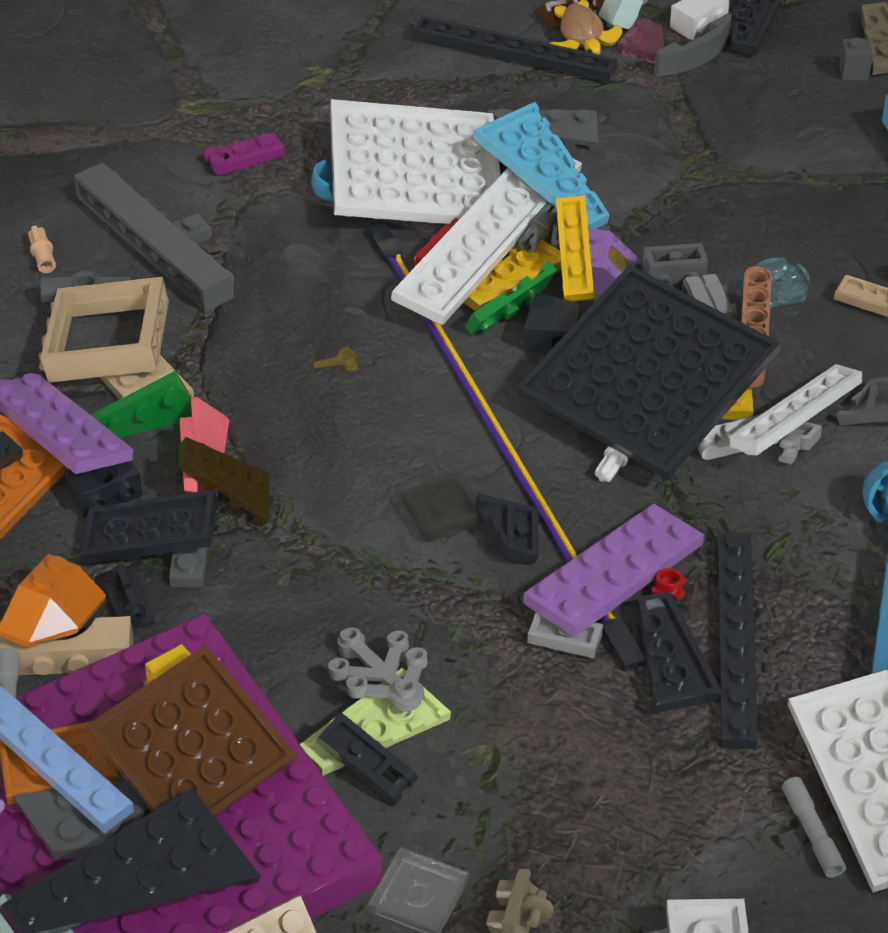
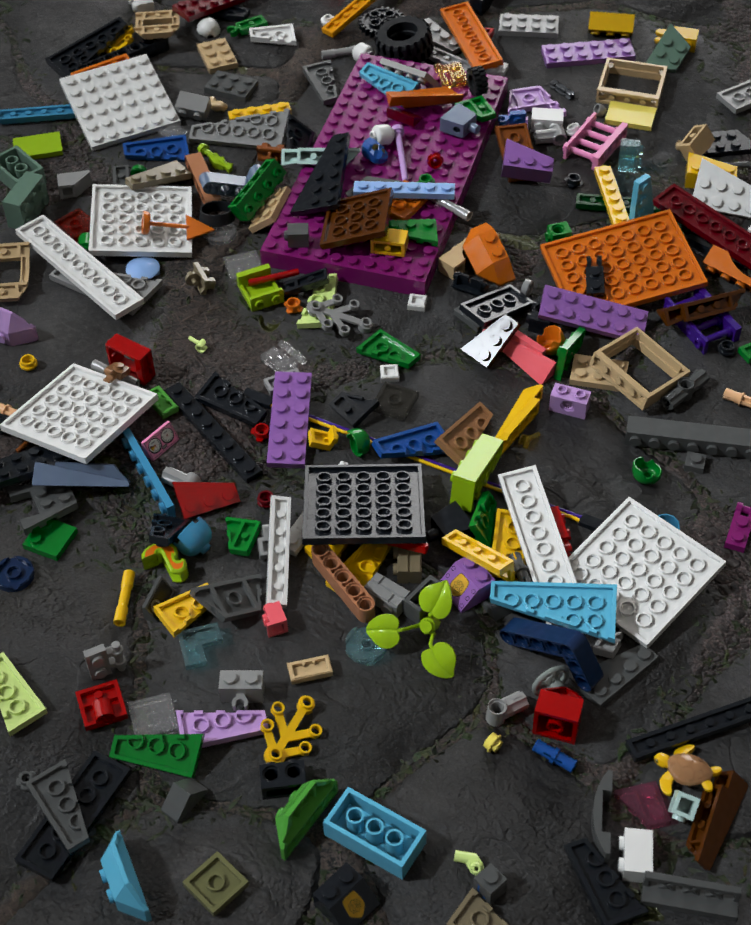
camera: 140 degrees right, 5 degrees up
none -> medium nougat plate [103,362,131,383]
none -> red window [105,333,156,386]
none -> slope [141,421,179,461]
none -> bright green plate [149,385,179,419]
none -> light grey piece [161,467,202,487]
none -> red wing [172,482,240,519]
none -> yellowish green hand [188,336,208,353]
none -> green wing [225,517,262,556]
none -> lime panel [236,263,284,312]
none -> red bar [248,268,299,286]
none -> dark red plate [257,490,273,508]
none -> clear plate [260,340,307,372]
none -> coral brick [261,601,288,638]
none -> dark grey brick [284,223,309,248]
none -> orange plate [284,297,303,314]
none -> yellow bracket [308,425,339,451]
none -> green hair [346,428,371,457]
none -> green wing [356,329,421,369]
none -> lime plant [366,580,456,678]
none -> blue wing [372,421,446,459]
none -> white tile [380,364,399,383]
none -> green wing [388,219,438,247]
none -> white tile [407,293,427,312]
none -> medium nougat wing [434,402,493,465]
none -> lime wedge [450,433,504,513]
none -> yellowish green arm [454,850,484,875]
none -> light yellow plate [483,732,503,753]
none -> light grey piece [486,691,529,727]
none -> yellow wedge [495,384,543,456]
none -> dark blue beam [499,617,604,692]
none -> light grey tile [520,279,534,297]
none -> red piece [532,665,584,745]
none -> blue pin [532,739,578,773]
none -> orange hair [536,325,565,355]
none -> lavender brick [549,383,591,420]
none -> green hair [632,456,662,484]

